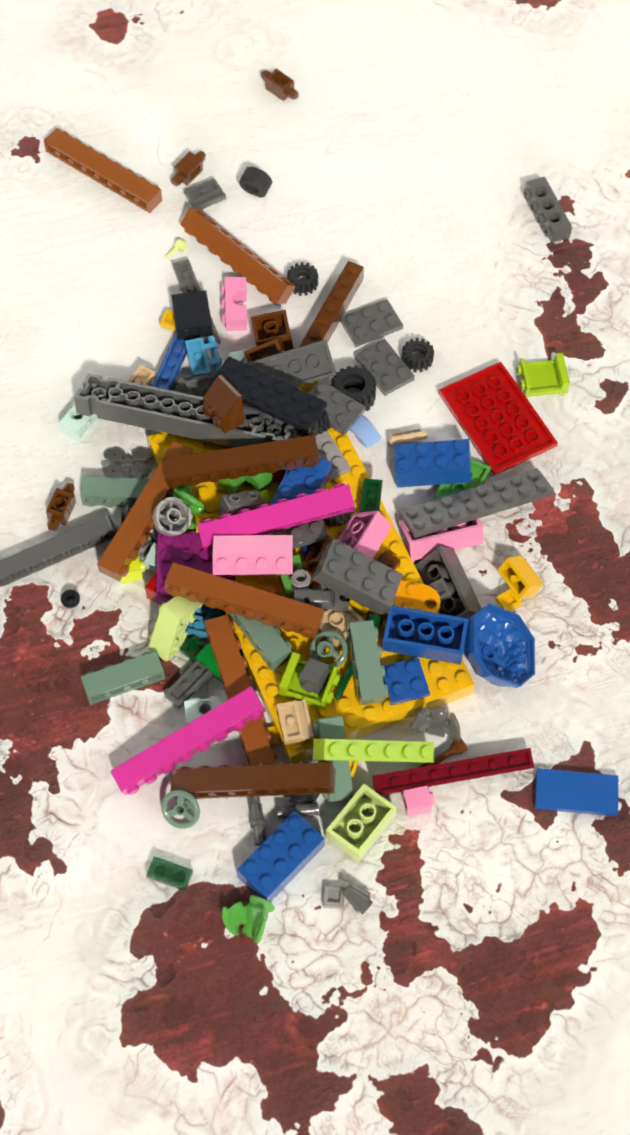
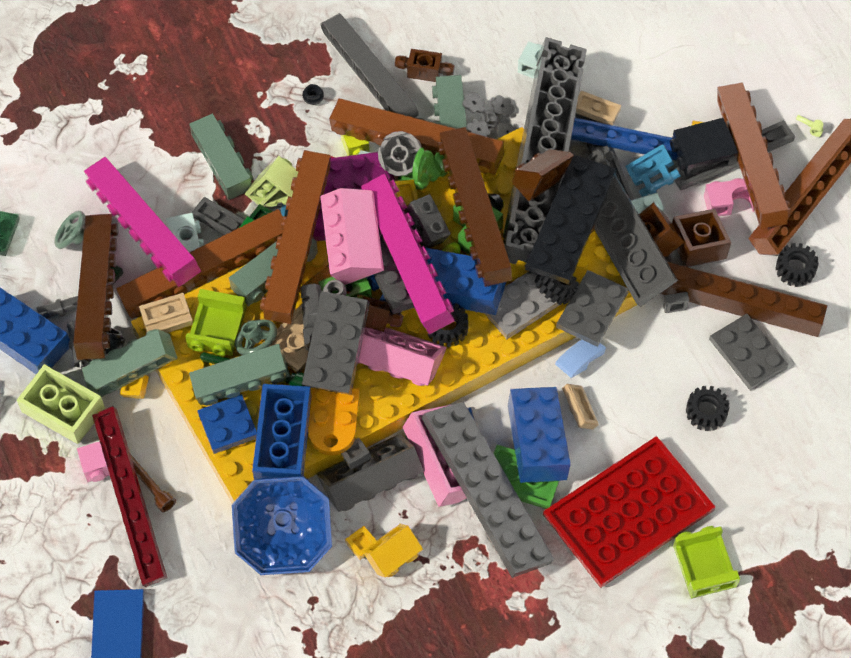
camera: 85 degrees right, 0 degrees up
dark grey brick [299,658,330,694] -> none
lime brick [313,739,434,763] -> none
black tyre [331,365,376,411] -> none
dark grey plate [355,339,415,396] -> none
dark green plate [360,478,383,512] -> none
reddish brown plate [377,550,401,570] -> none
dark grey animal [410,706,461,742] -> none
none -> brick [717,82,791,229]

